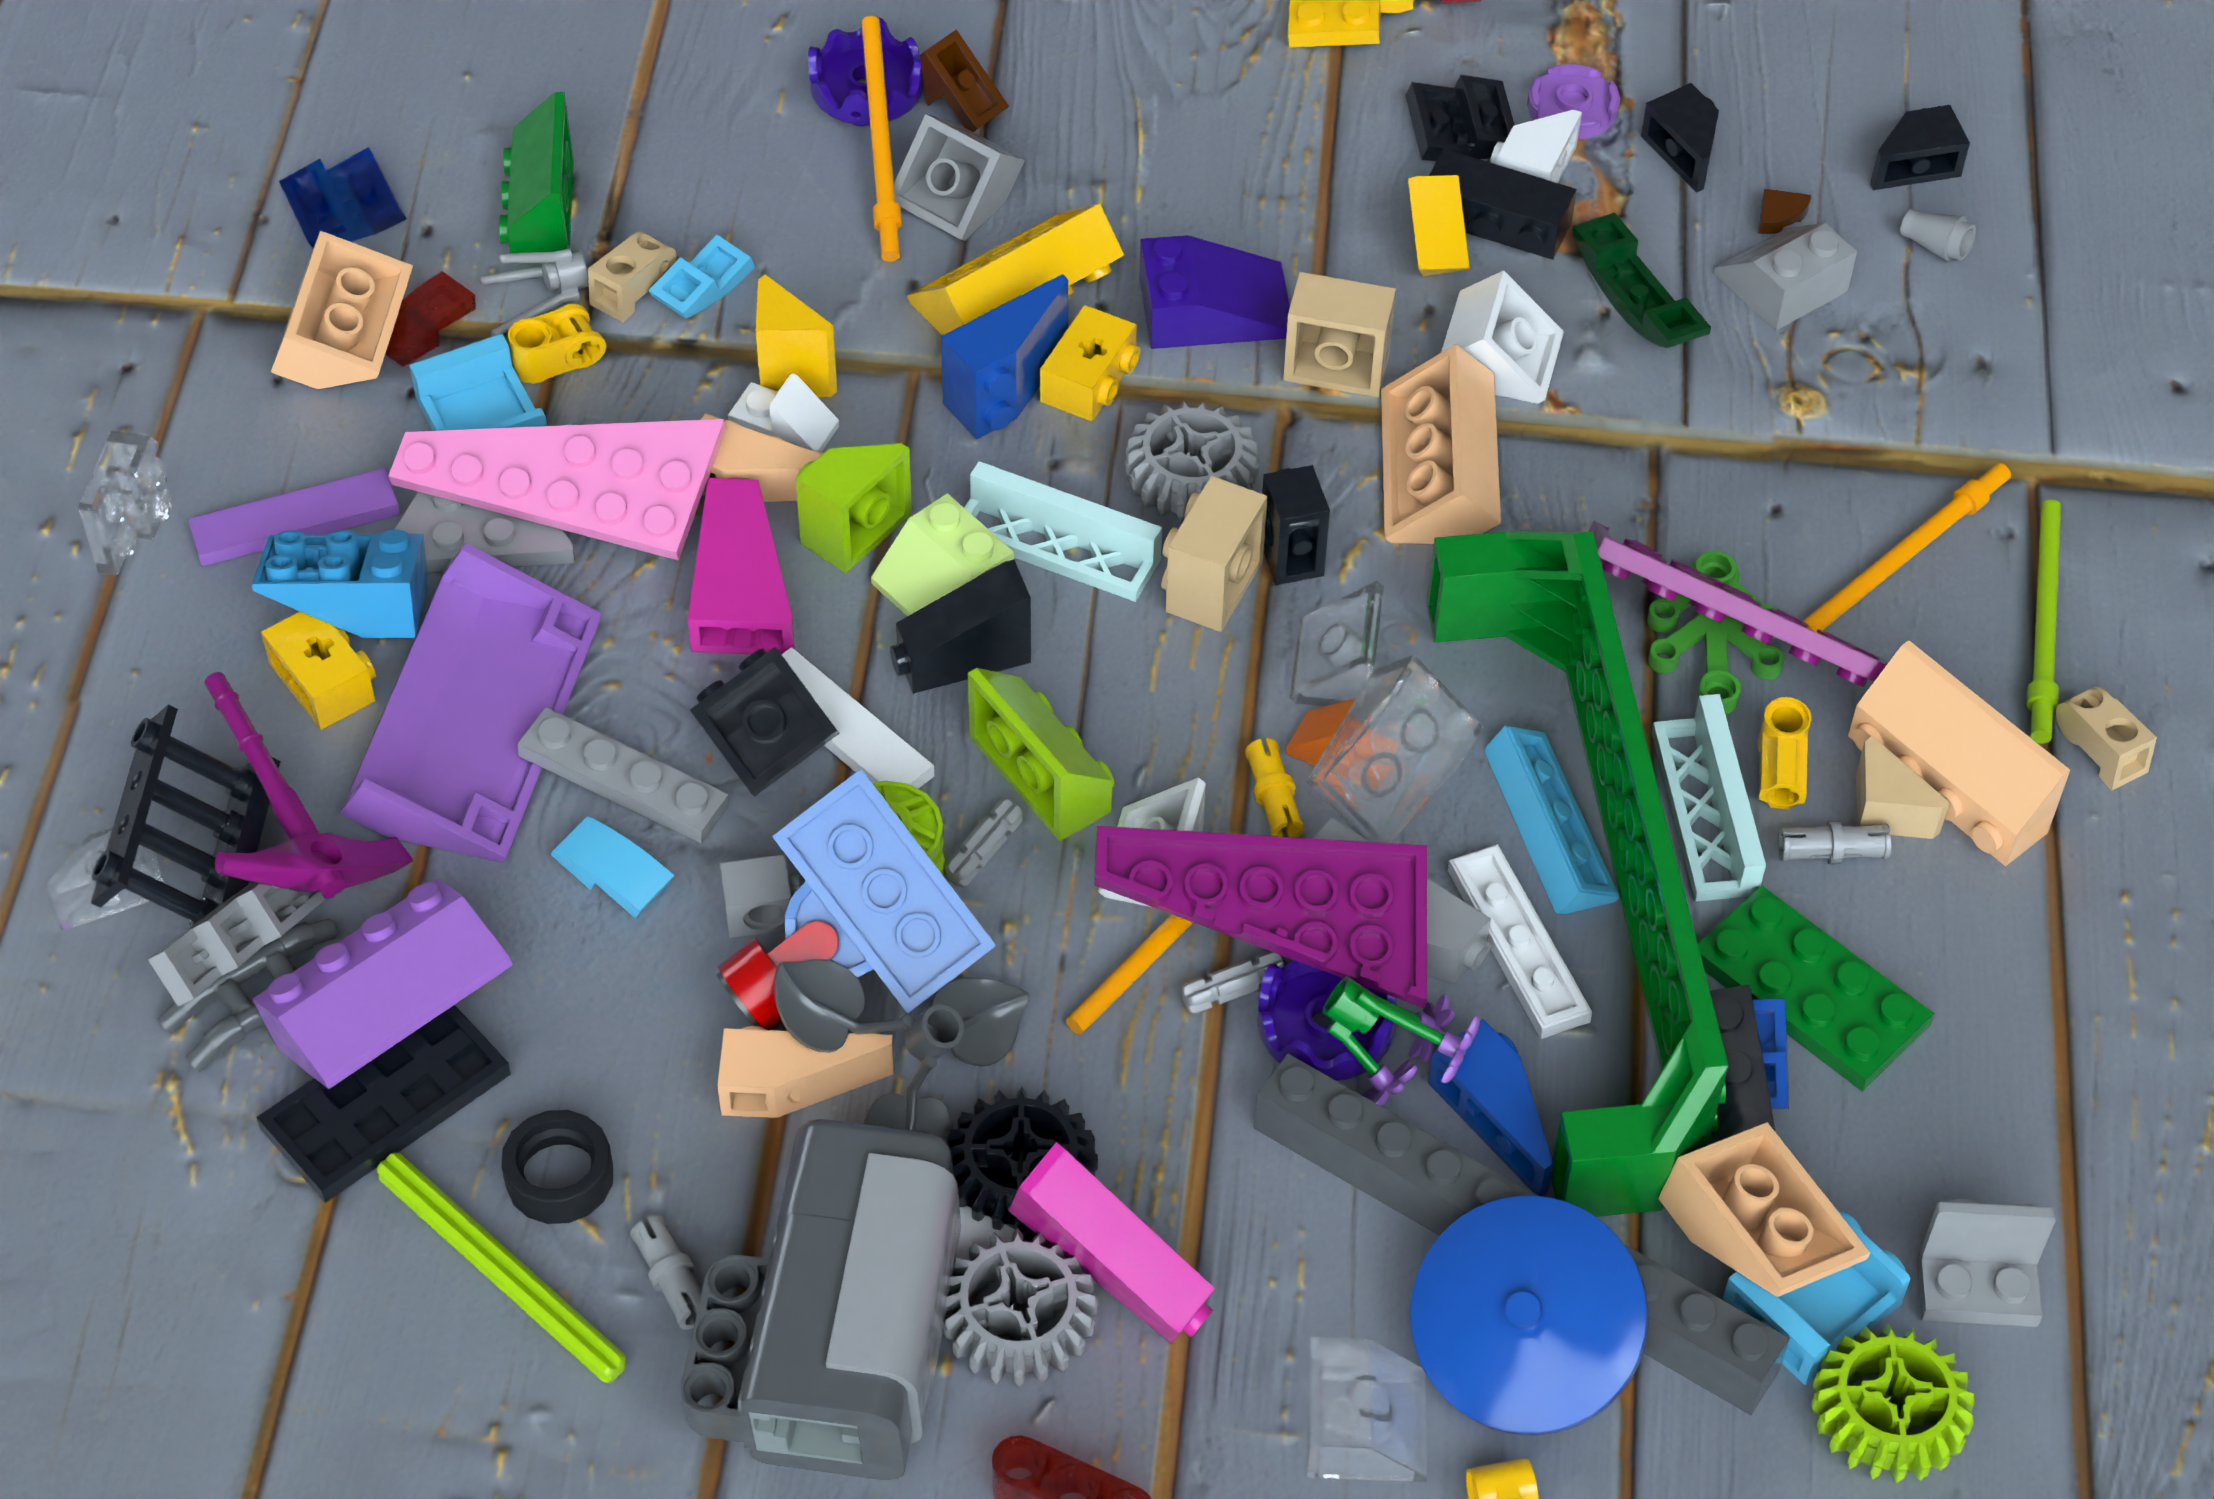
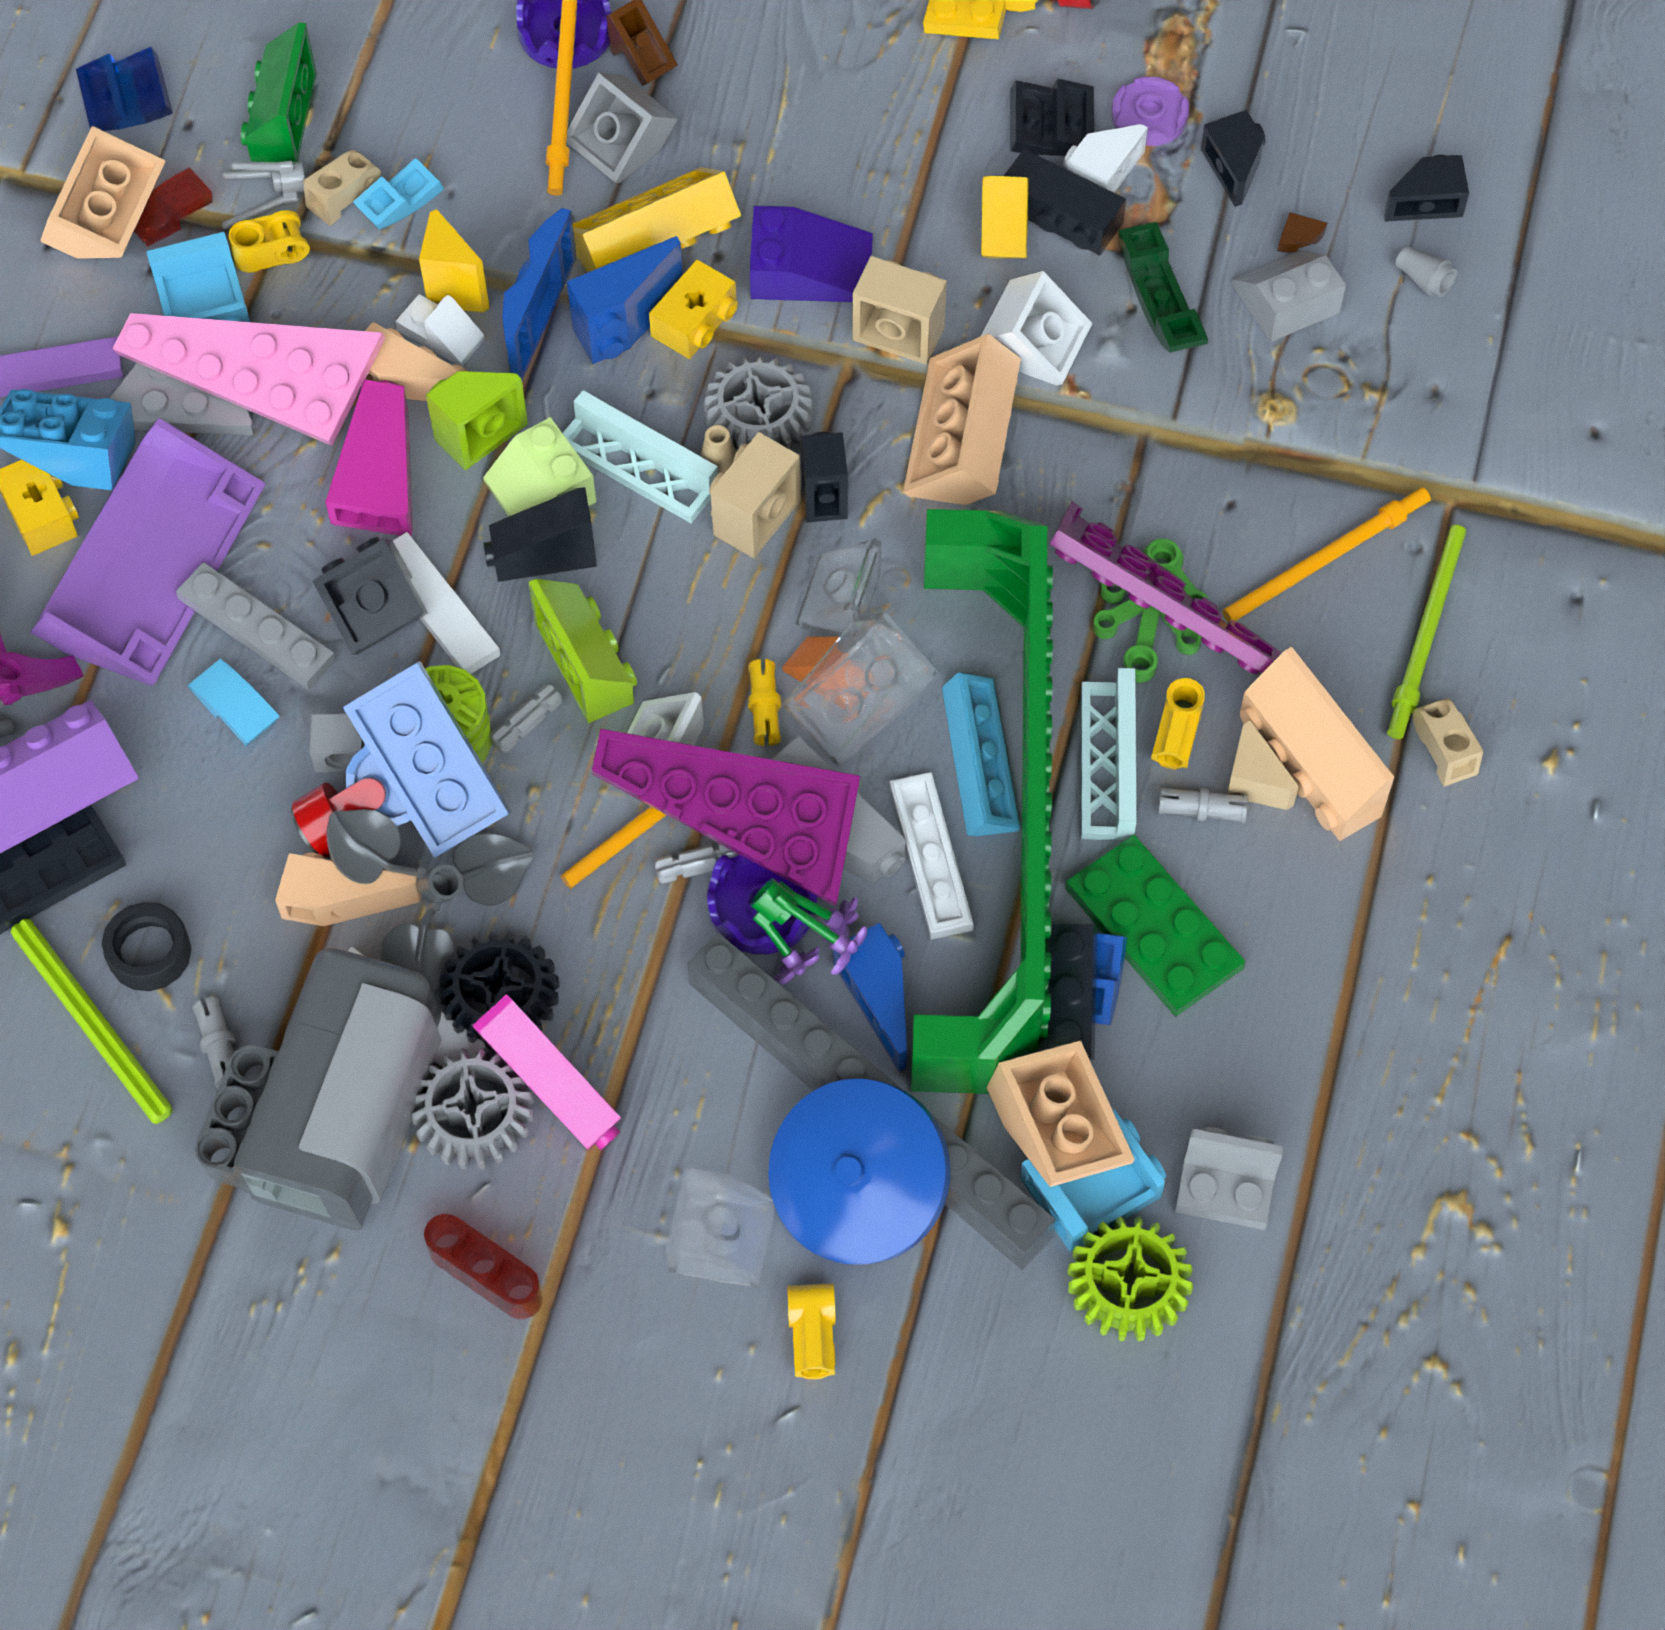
camera: 10 degrees right, 10 degrees up
none -> blue slope [502,208,577,380]
none -> tan cone [700,425,736,474]

